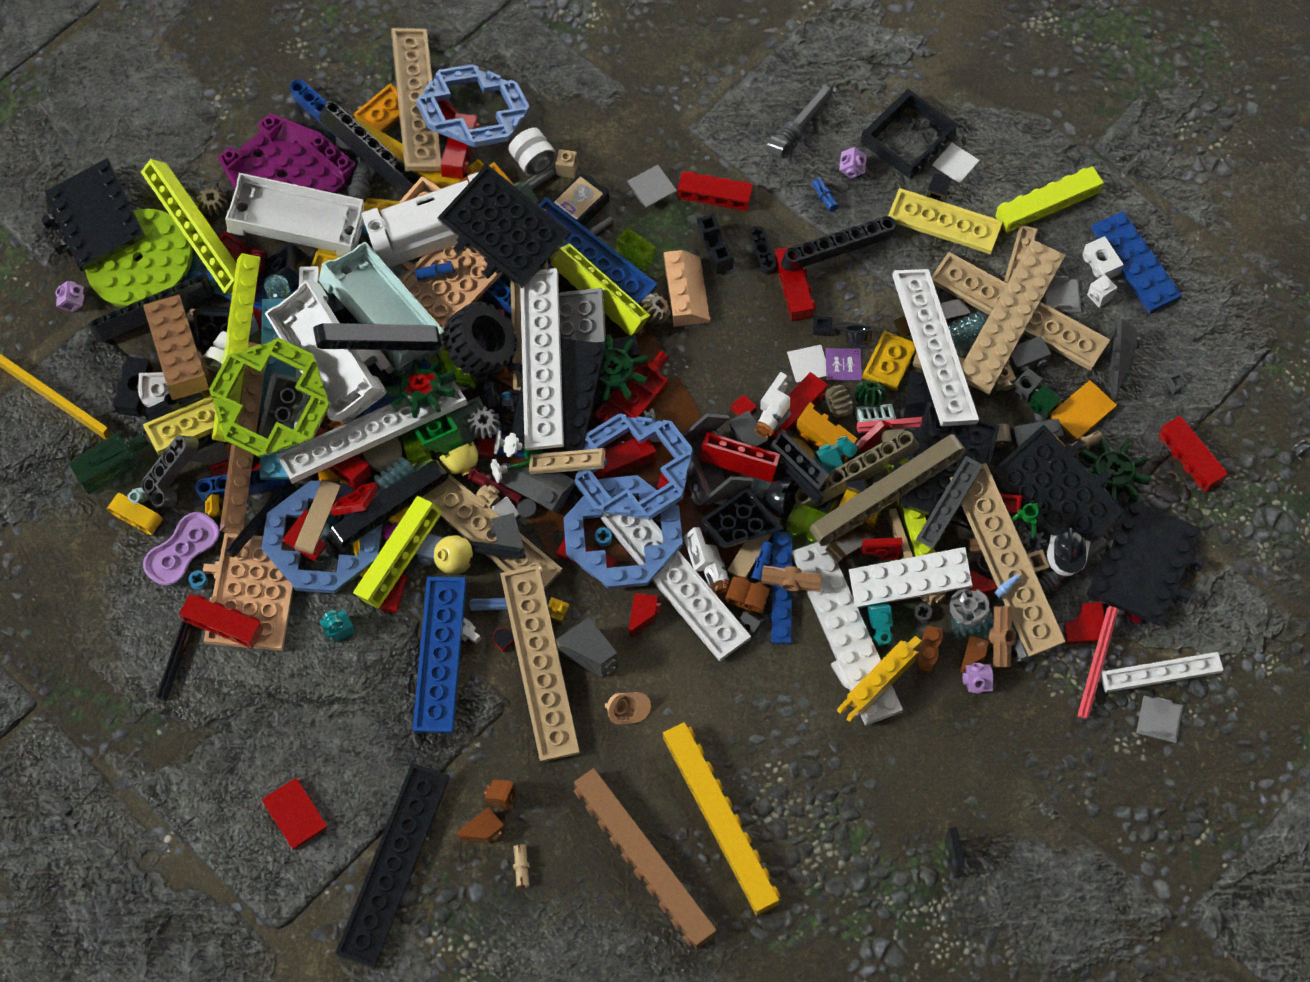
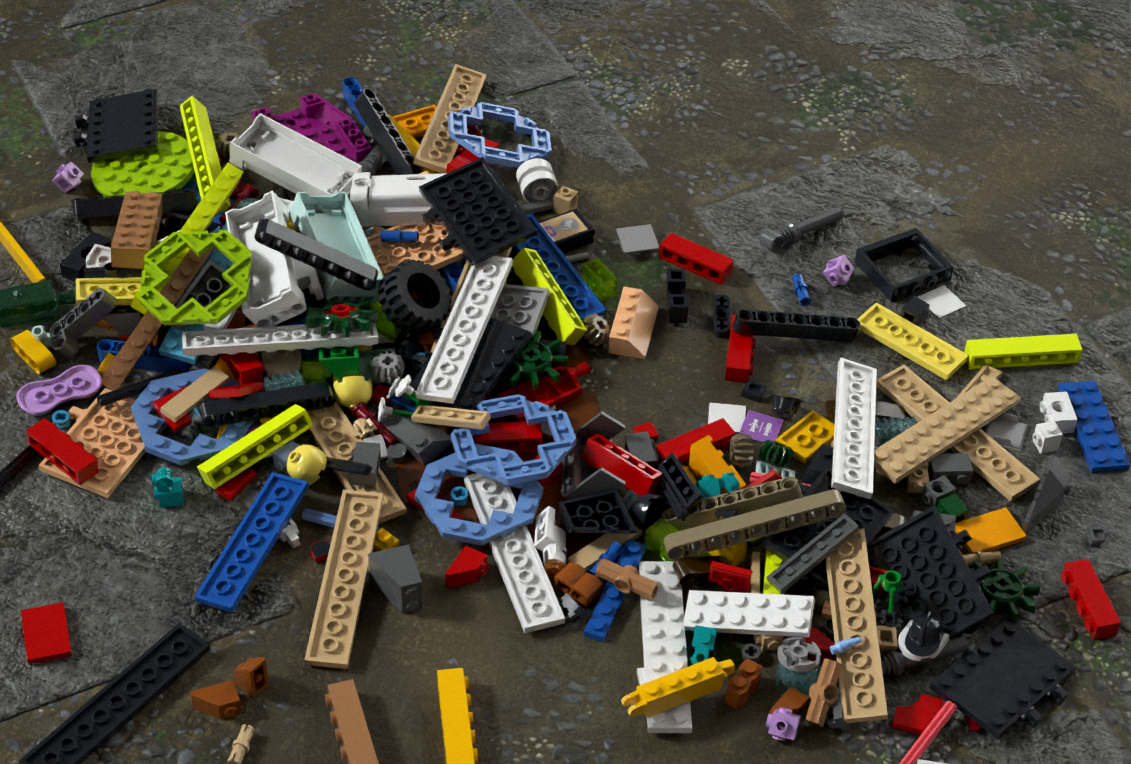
camera: 15 degrees right, 20 degrees down
light nougat piece [605,692,651,724] -> none
white plate [755,372,791,438] -> none

